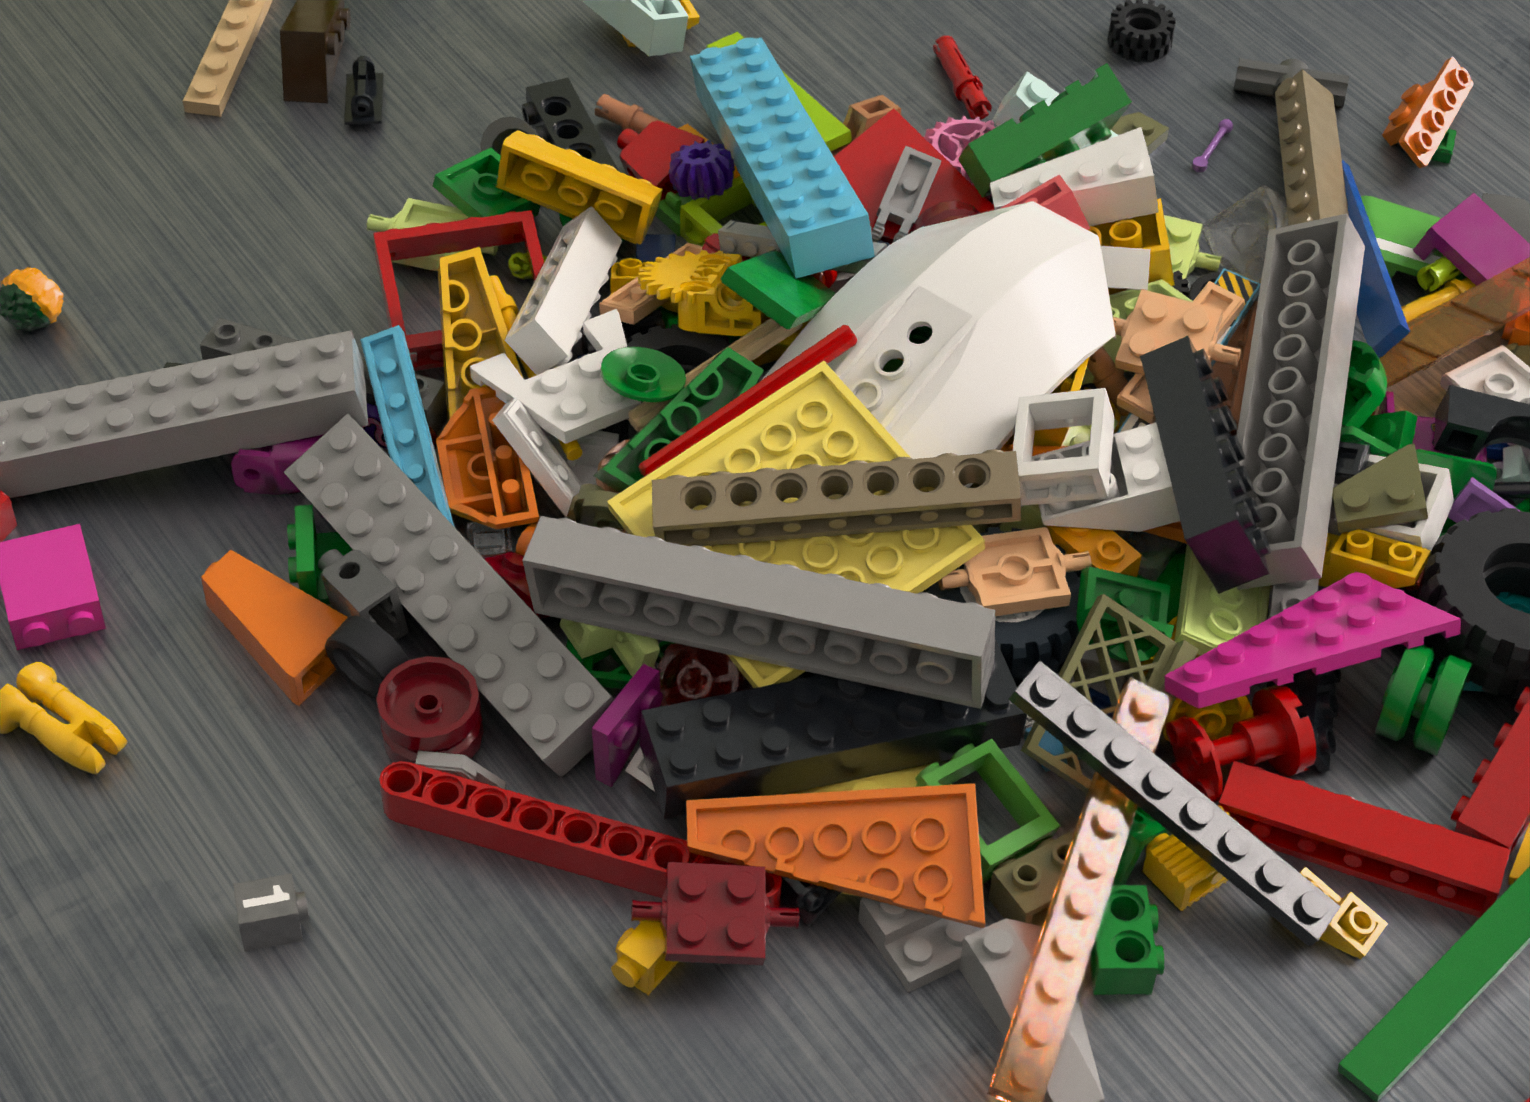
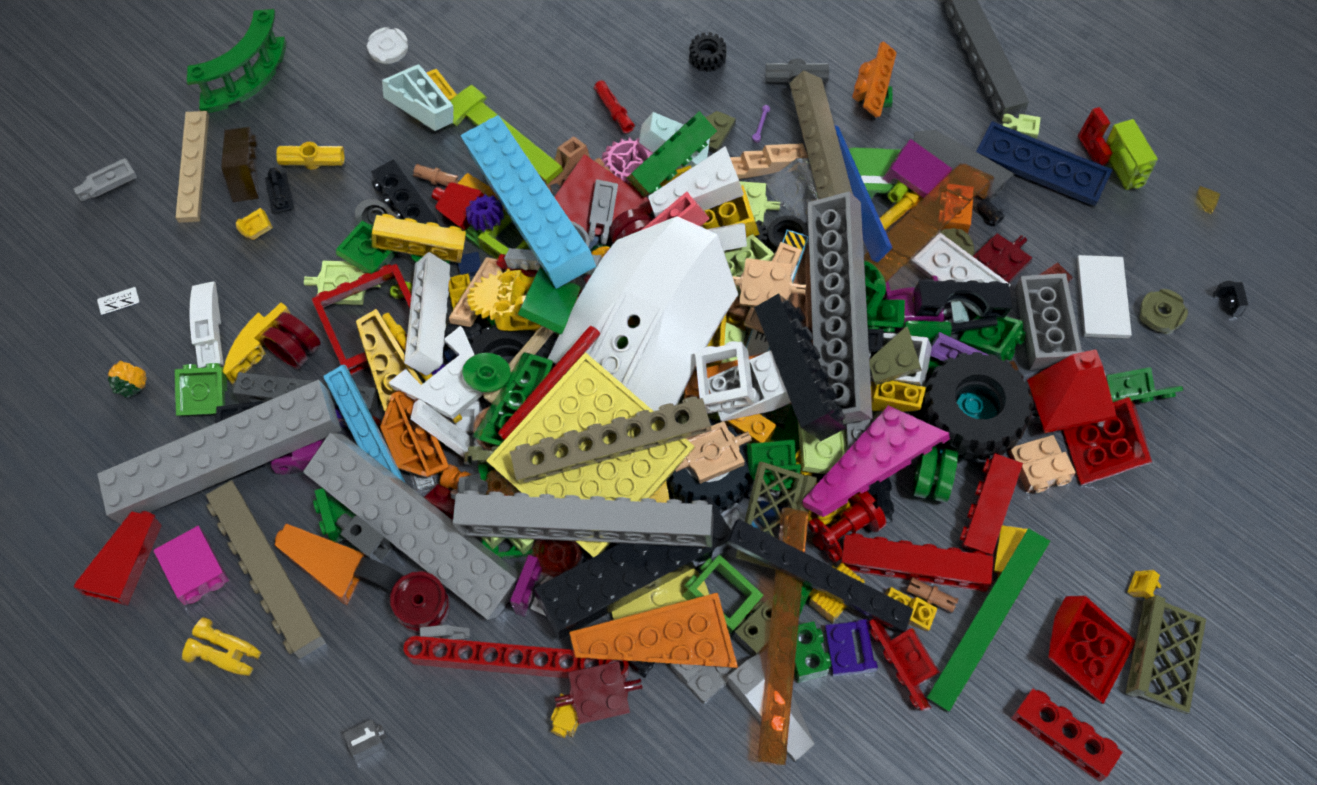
camera: 10 degrees left, 15 degrees up
none -> light grey hinge [73,158,137,202]
none -> white sticker [97,287,139,315]
none -> bright green plate [175,363,227,416]
none -> white slope [190,281,224,368]
none -> dark tan brick [206,480,326,659]
none -> yellow slope [223,302,290,384]
none -> yellow plate [236,208,273,240]
none -> dark red wheel [260,312,321,369]
none -> yellow piece [276,141,345,170]
none -> lime slope [450,85,487,126]
none -> light nougat slope [730,143,809,179]
none -> dark purple plate [824,619,878,677]
none -> red bracket [869,619,940,711]
none -> nougat pin [906,577,958,613]

